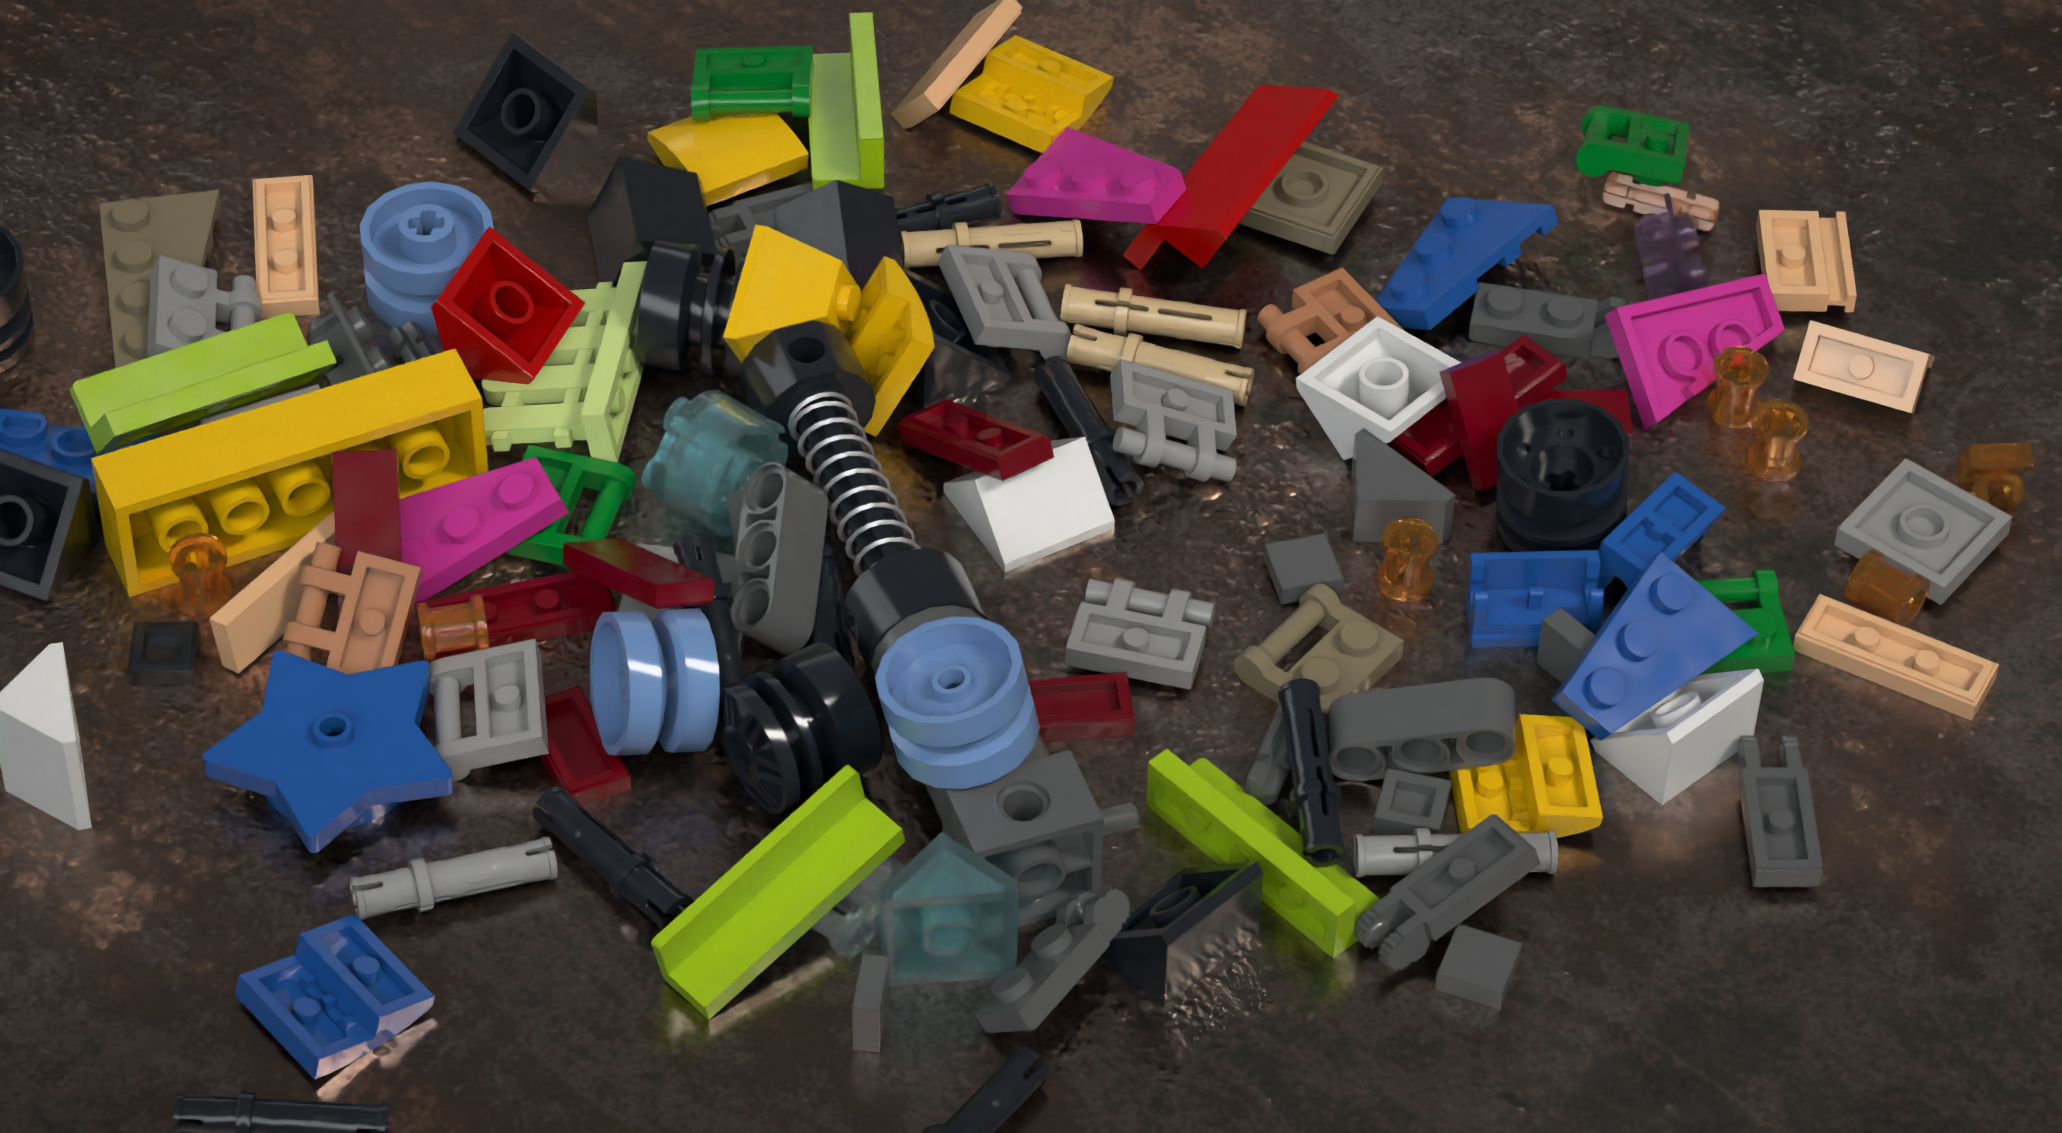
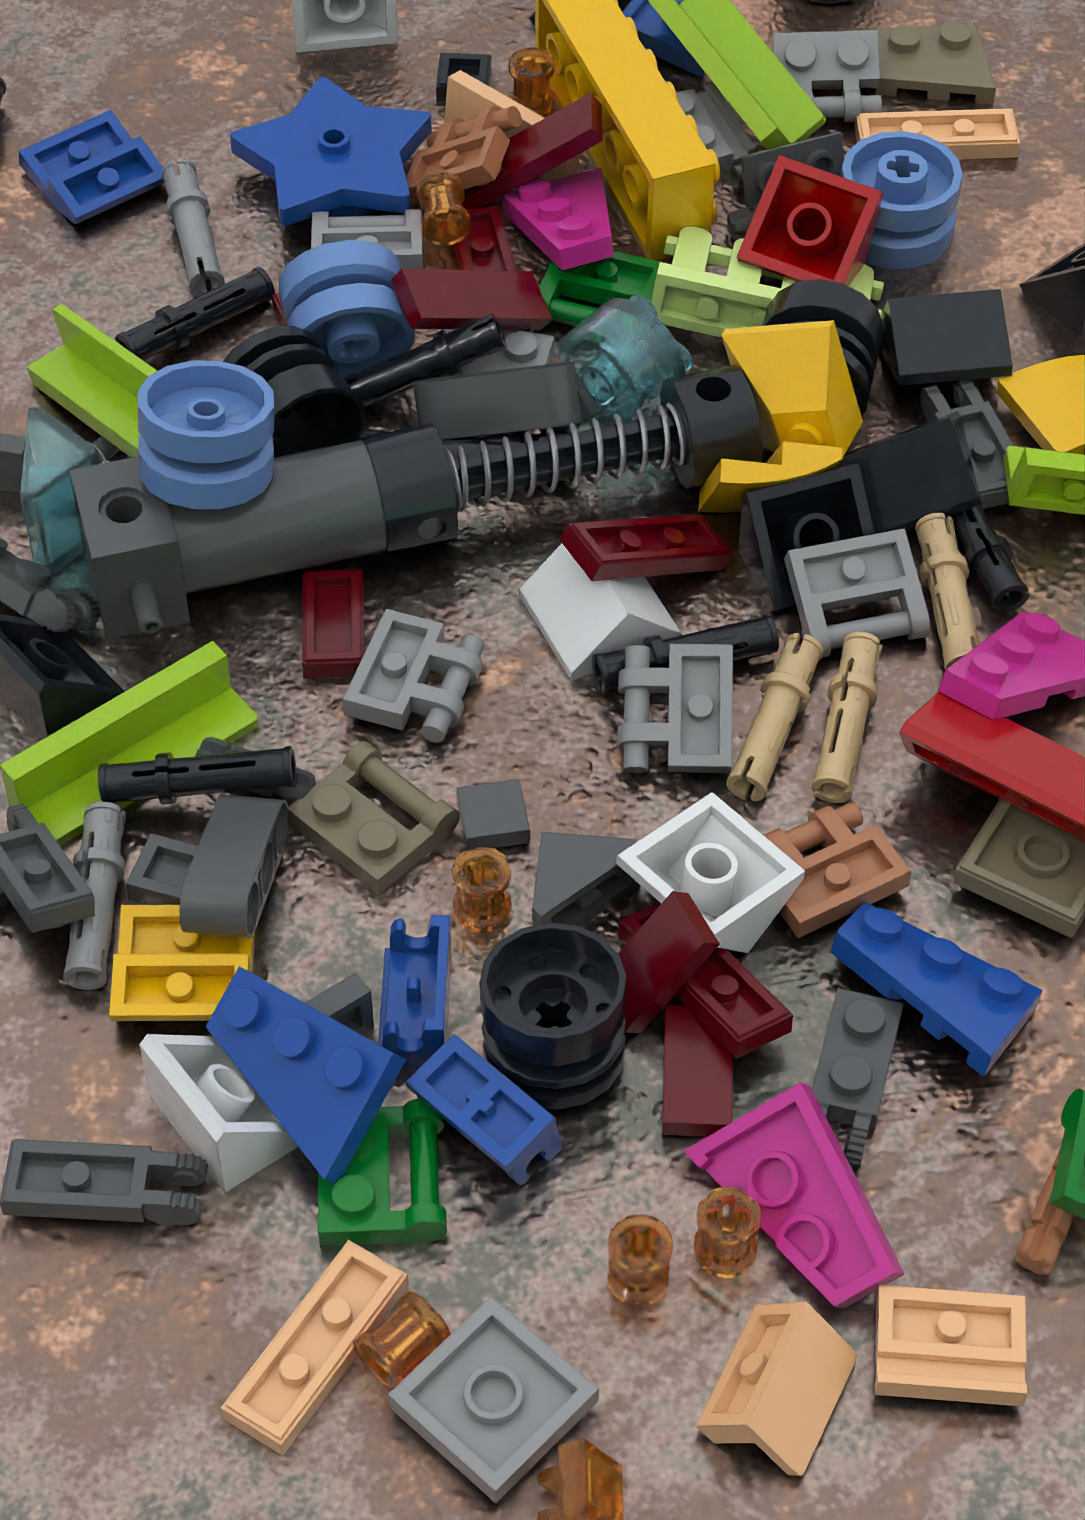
camera: 95 degrees right, 5 degrees up
clear purple hinge [1634,193,1710,300] -> none

